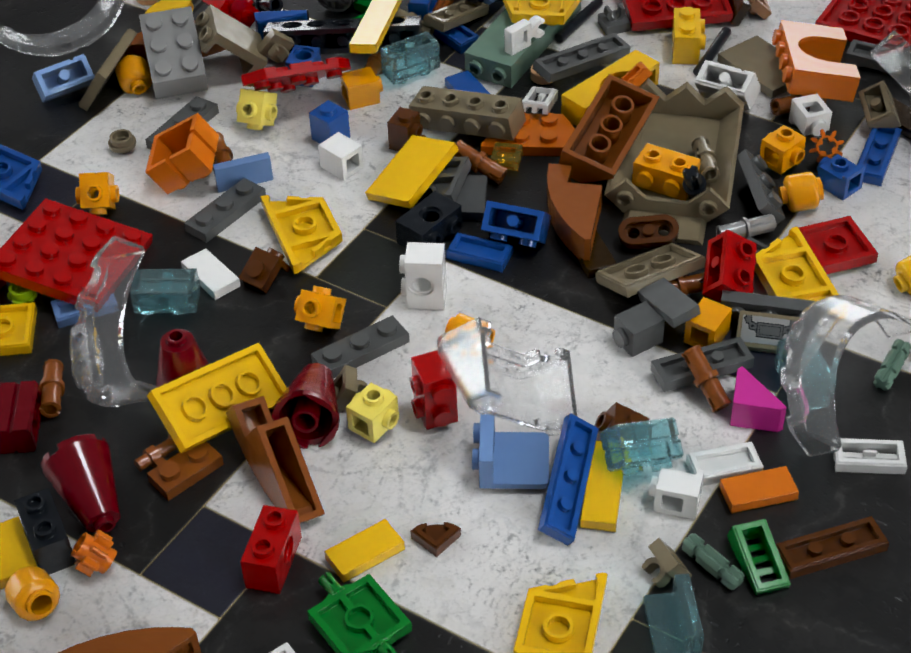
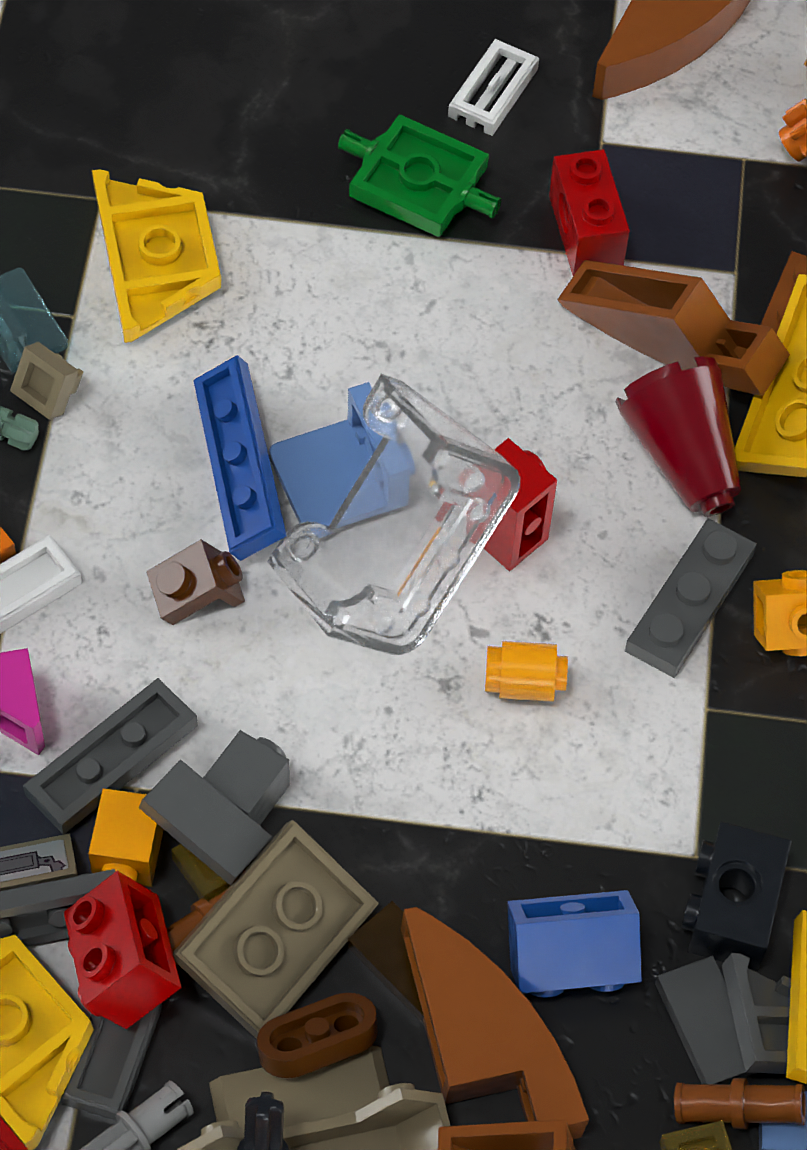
camera: 150 degrees right, 15 degrees up
yellow tile [324,519,405,583] -> none
dark tan tile [334,365,367,413] -> none
light yellow brick [346,382,399,443] -> none
white brick [399,242,447,310] -> none
reddish brown tile [410,522,461,557] -> none
blue tile [446,232,513,273] -> none
yellow tile [580,441,628,532] -> none
clear light blue brick [600,417,684,476] -> none
white brick [649,468,704,520] -> none
dark orange pin [681,345,732,413] -> none

